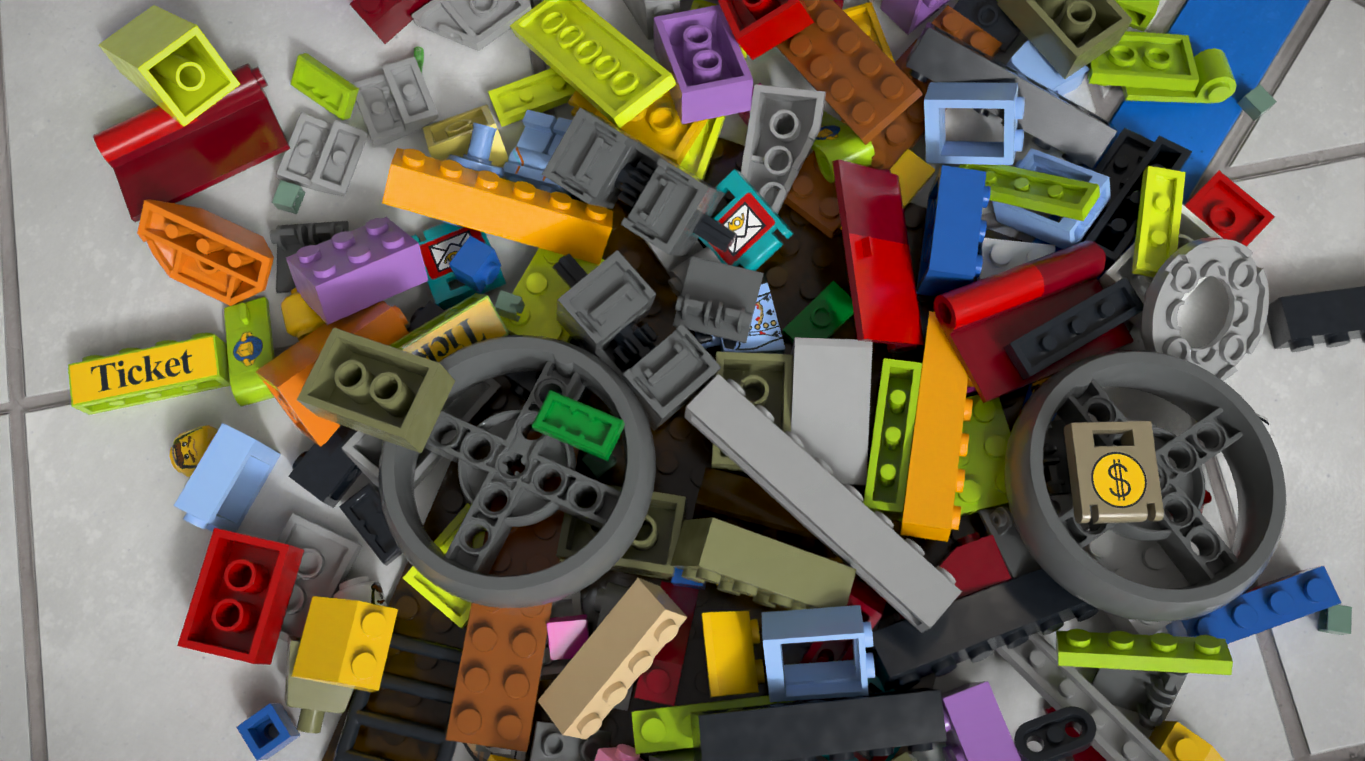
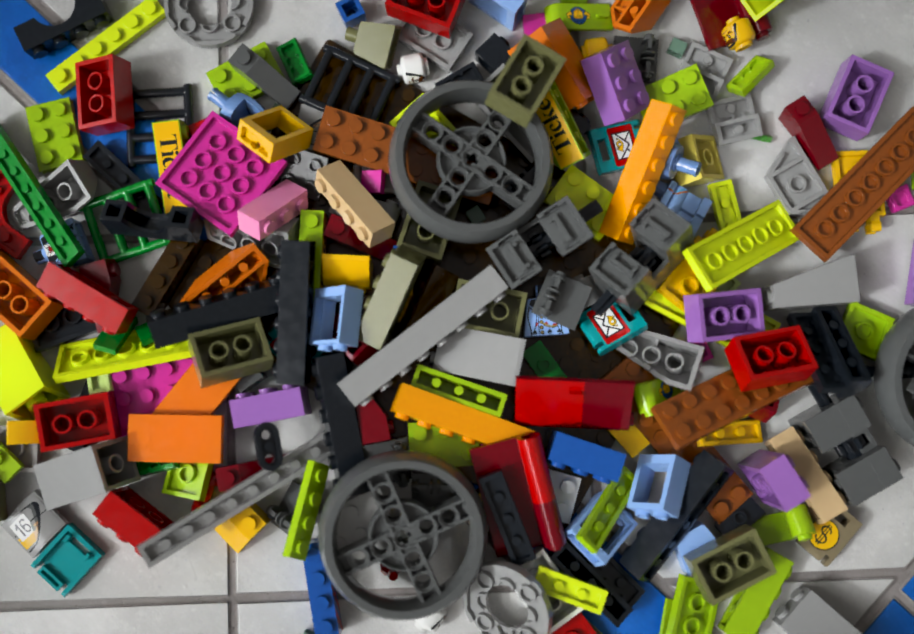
camera: 95 degrees right, 10 degrees up
yellow slope [291,596,398,692] -> none
blue plate [449,235,501,293] -> none
sand green piece [494,290,525,322] -> none
green plate [532,390,625,461] -> none
dark tan container [1064,421,1164,524] -> none
none -> dark pink tile [522,13,546,36]
none -> lime plate [640,63,714,119]
none -> yellow head [722,16,756,52]

